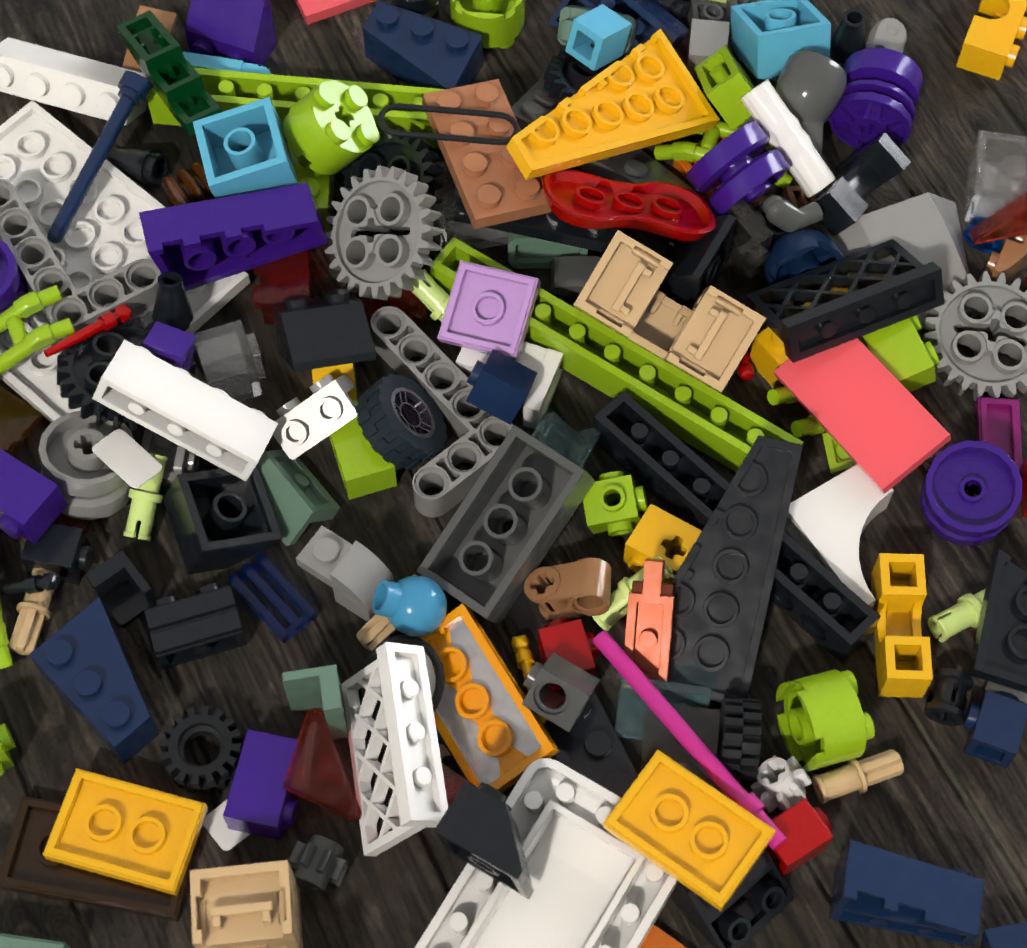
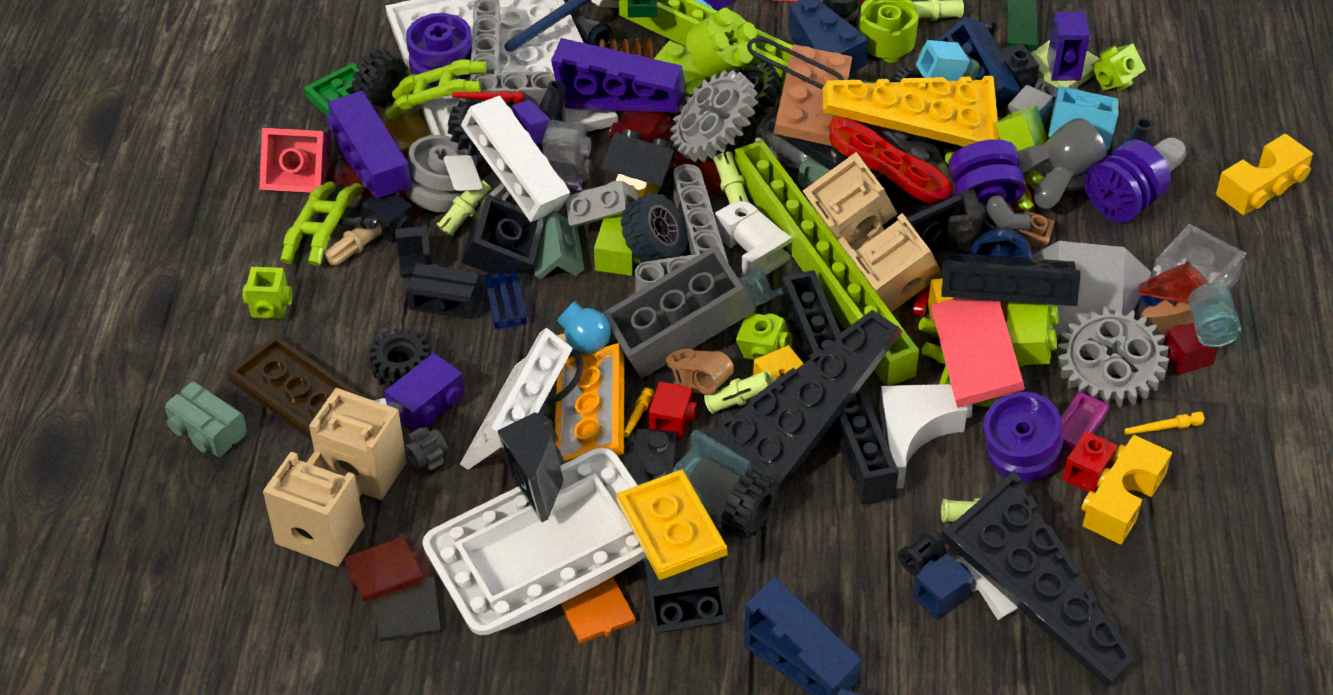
camera: 30 degrees right, 15 degrees down
dark blue wedge [29,597,159,764] -> none
yellow tile [43,768,208,896] -> none
medium azure brick [193,97,298,199] -> none
sand green panel [282,664,348,740] -> none
clear red tile [282,708,362,821] -> none
light grey brick [296,526,394,622] -> none
lavender tile [437,260,541,361] -> none
dark blue brick [466,349,537,425] -> none
dark grey brick [522,652,600,732] -> none
dark pink bar [592,630,787,851] -> none
hinge [622,558,675,686] -> none
white axle [740,79,836,198] -> none
white gear [751,755,812,813] -> none
red brick [766,798,833,877] -> none
lime brick [776,669,875,772] -> none
black piece [807,132,911,236] -> none
tan axle [812,749,904,804] -> none
yellow arch [871,553,933,698] -> none

